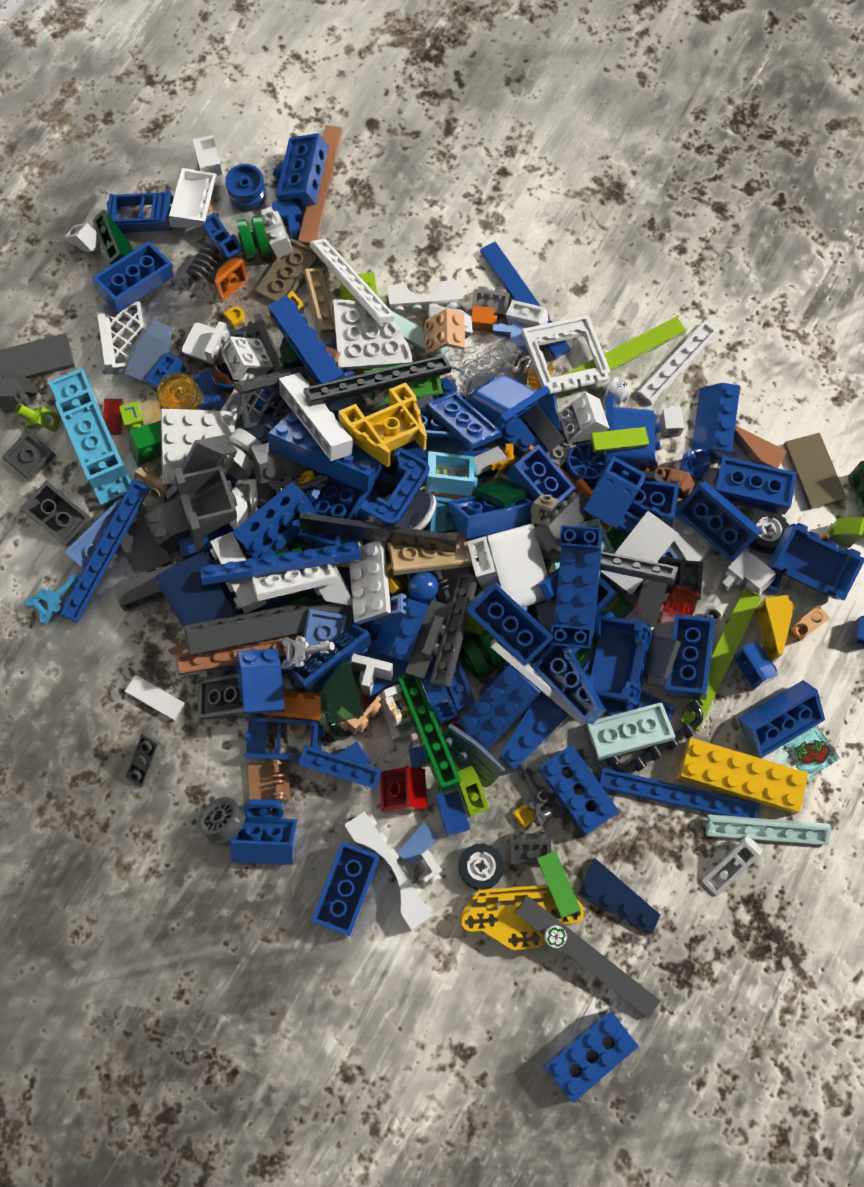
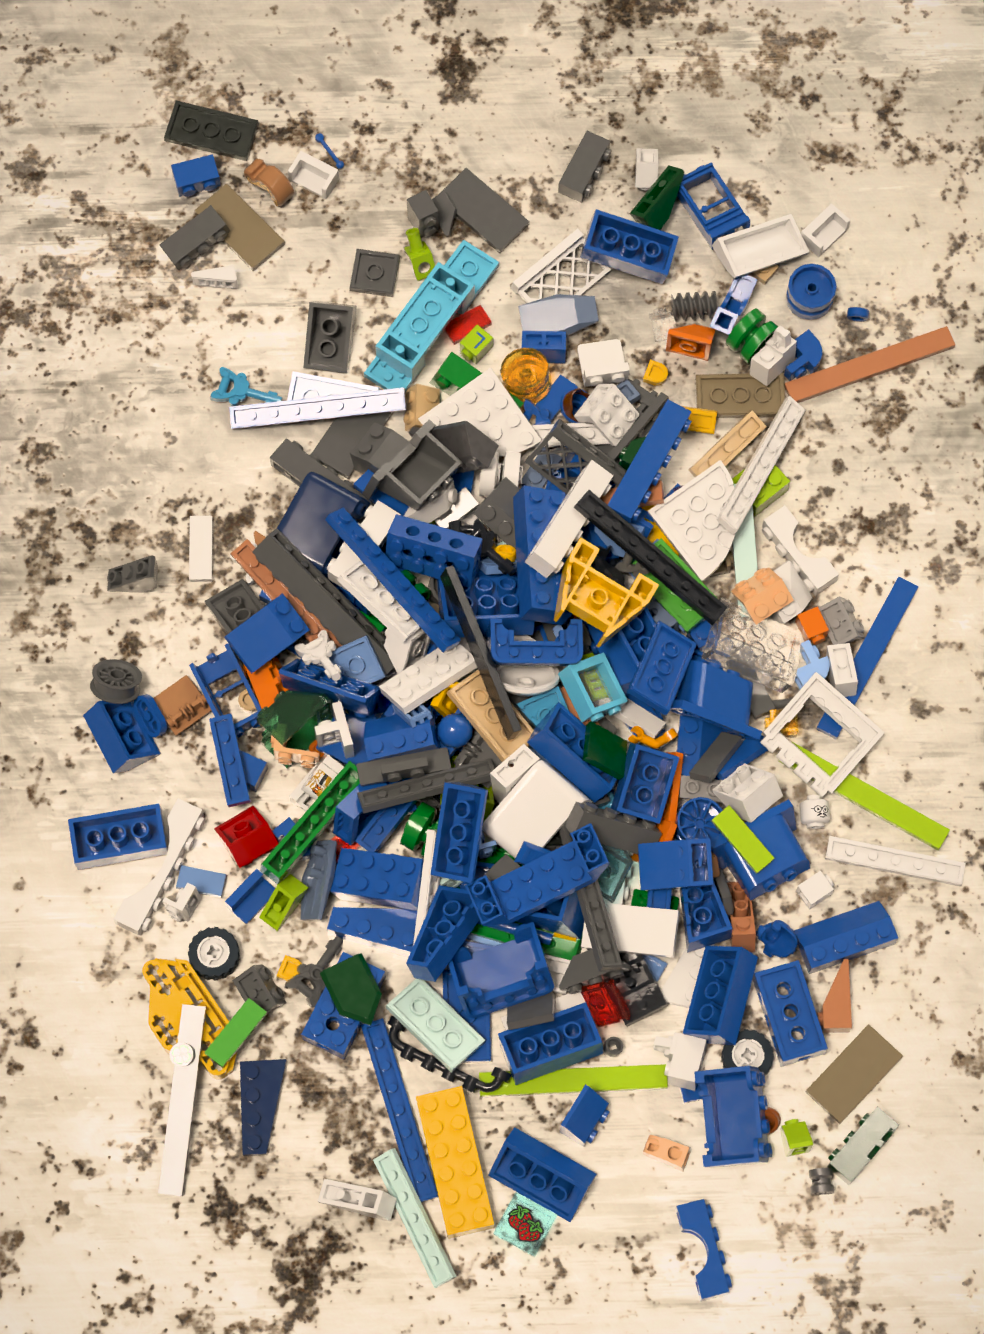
camera: 60 degrees right, 0 degrees up
blue brick [276,133,329,207] -> none
dark tan bracket [530,494,559,524] -> none
blue brick [543,1010,639,1103] -> none
yellow slope [755,595,793,663] -> none
none -> dark green tile [320,953,382,1026]
none -> dark grey brick [558,130,612,203]

